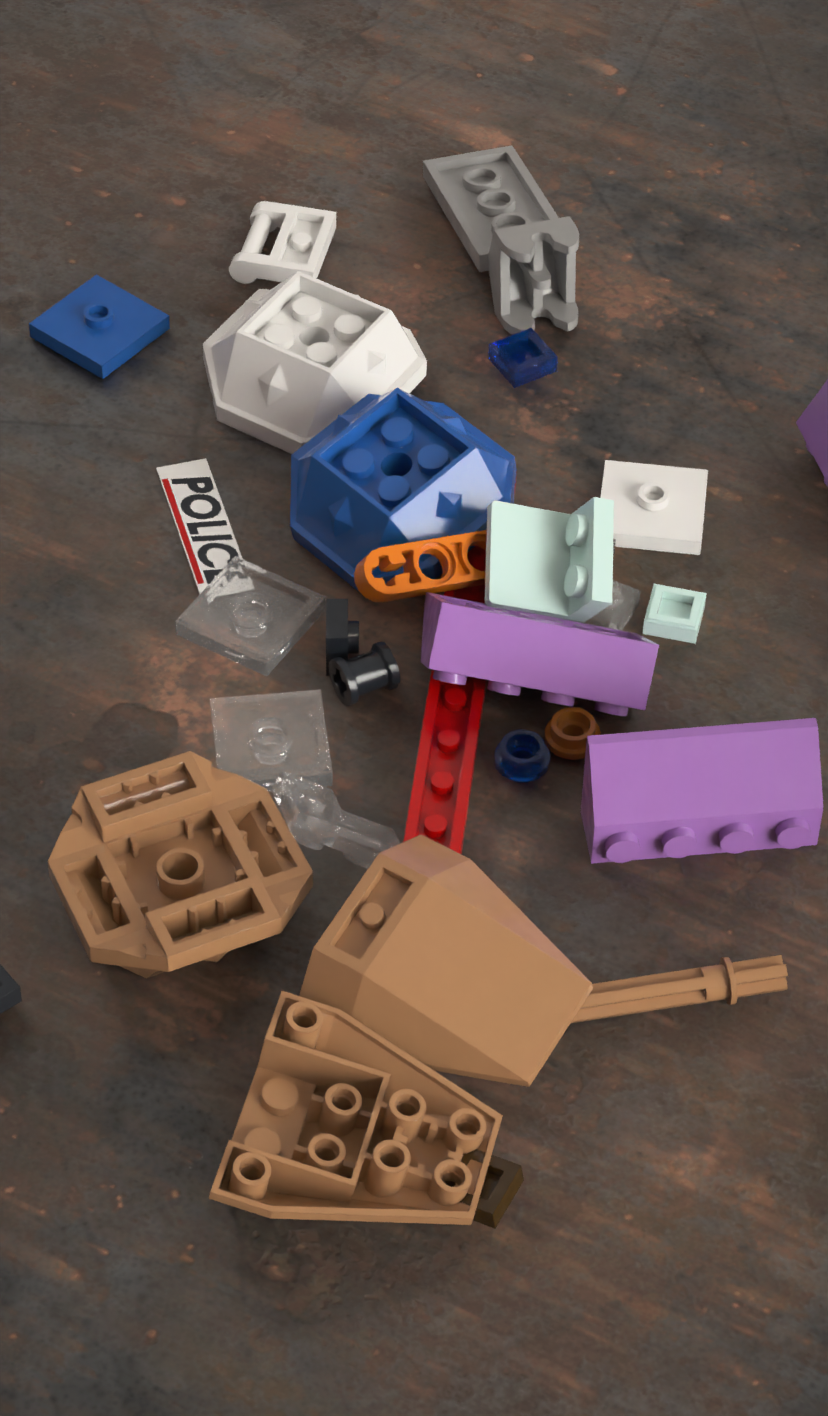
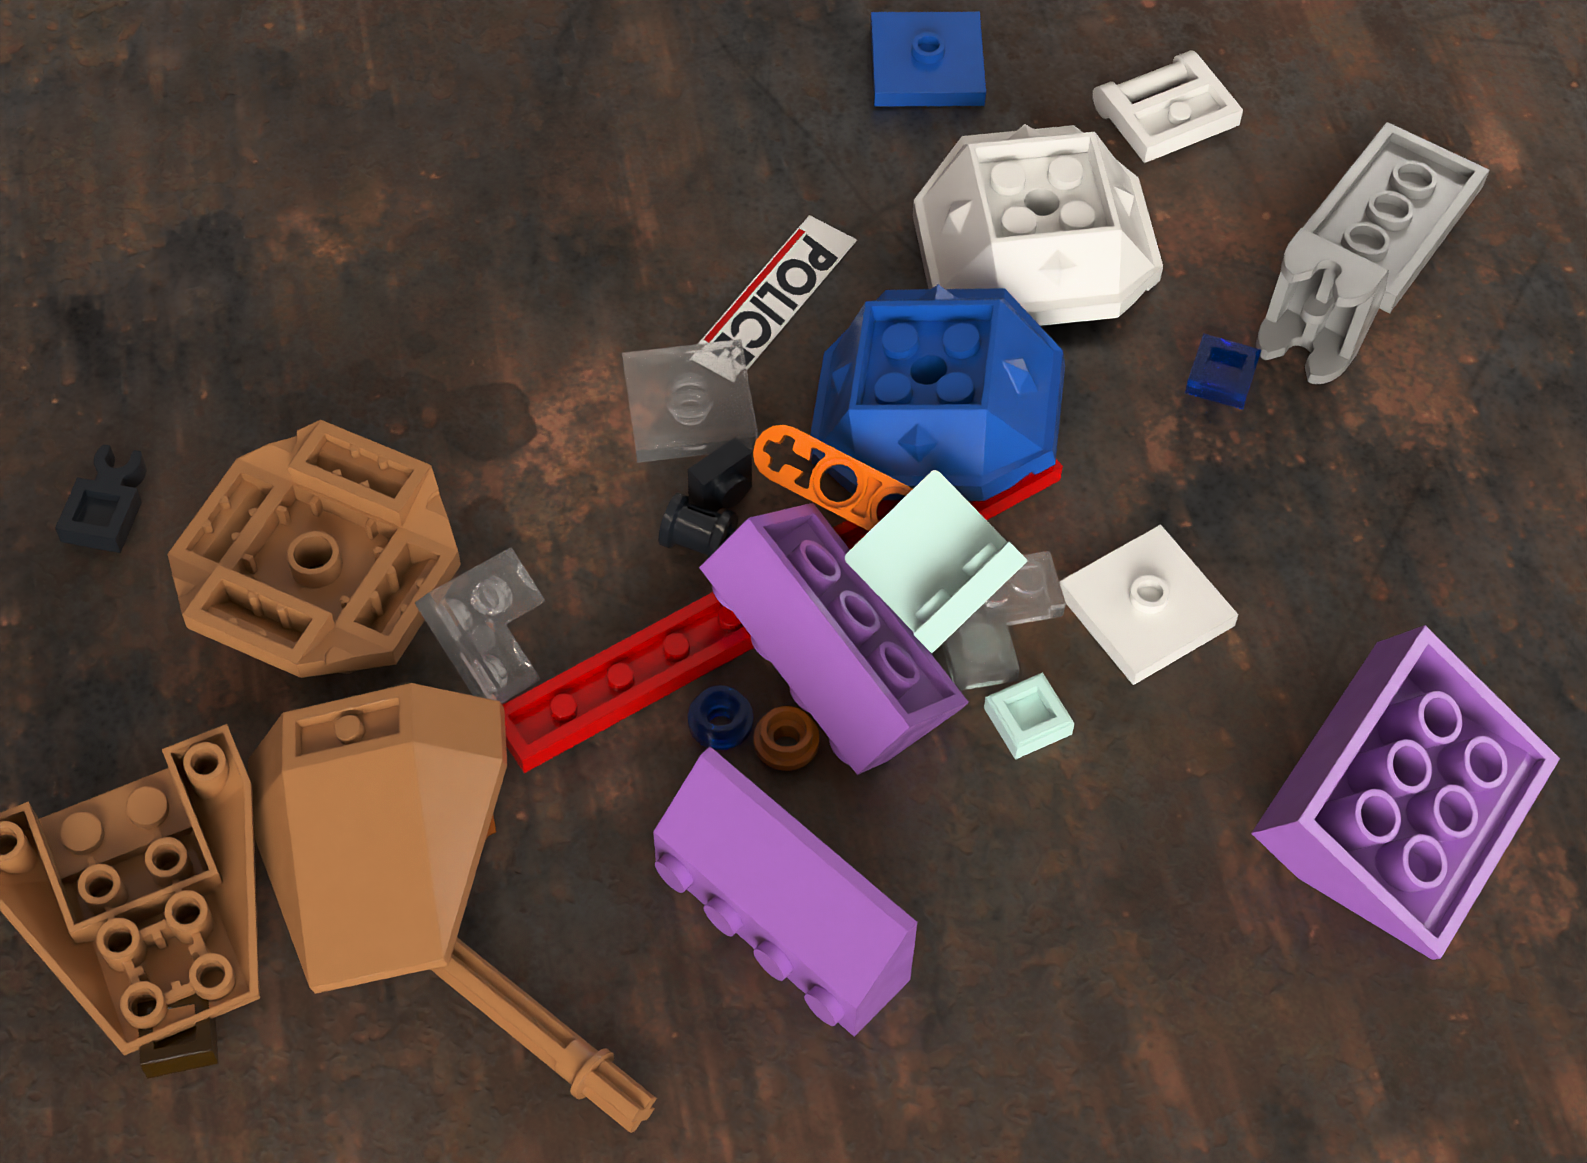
camera: 50 degrees right, 10 degrees up
clear plate [210,689,333,791] -> none

